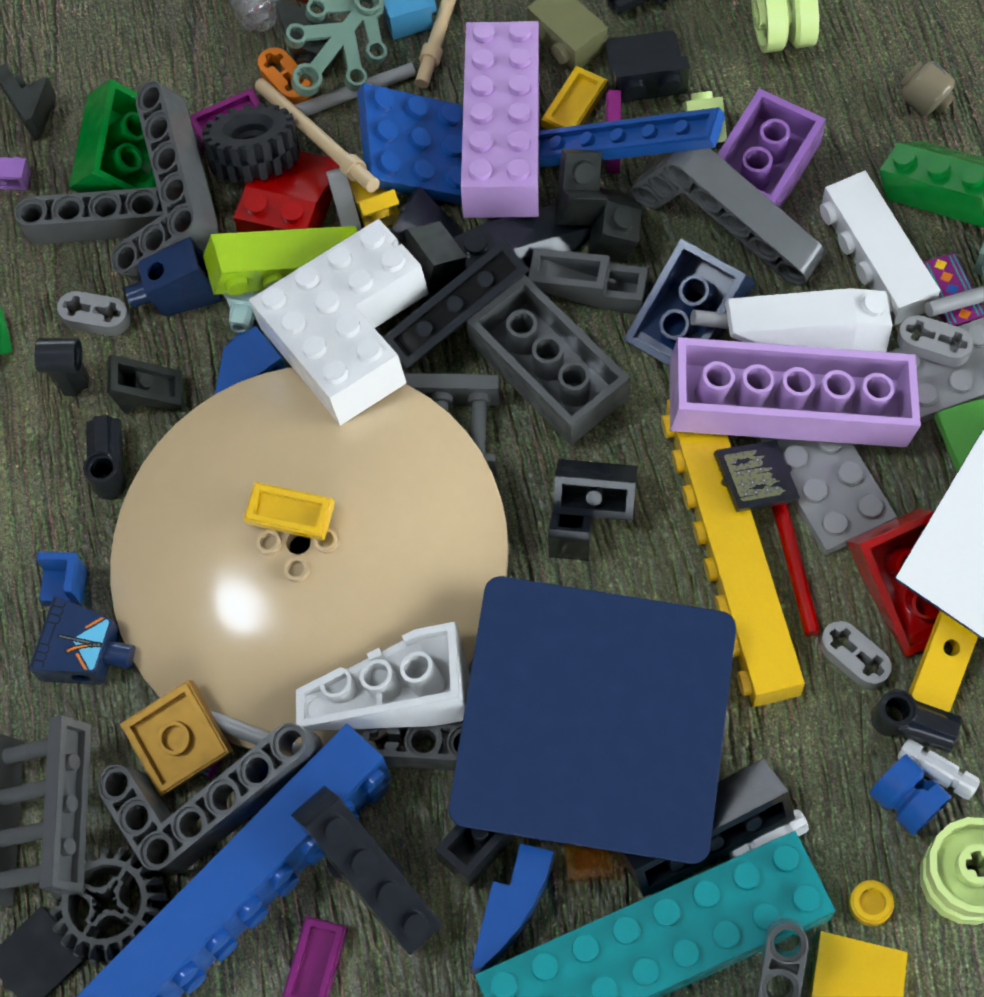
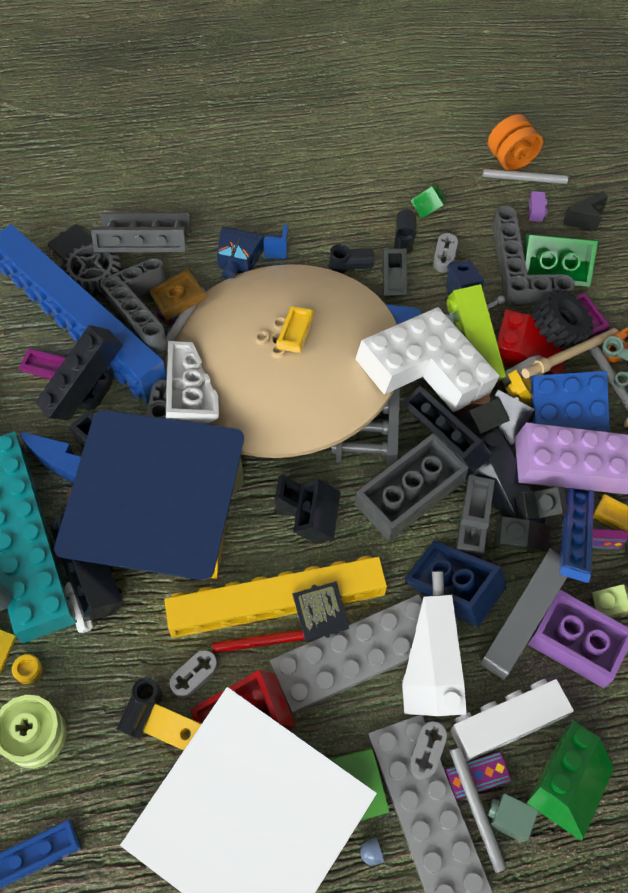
camera: 85 degrees right, 5 degrees down
dark grey beam [111,80,218,282] -> none
lavender brick [669,337,921,447] -> none
blue wheel [868,754,952,836] -> none
white axle [897,739,980,800] -> none

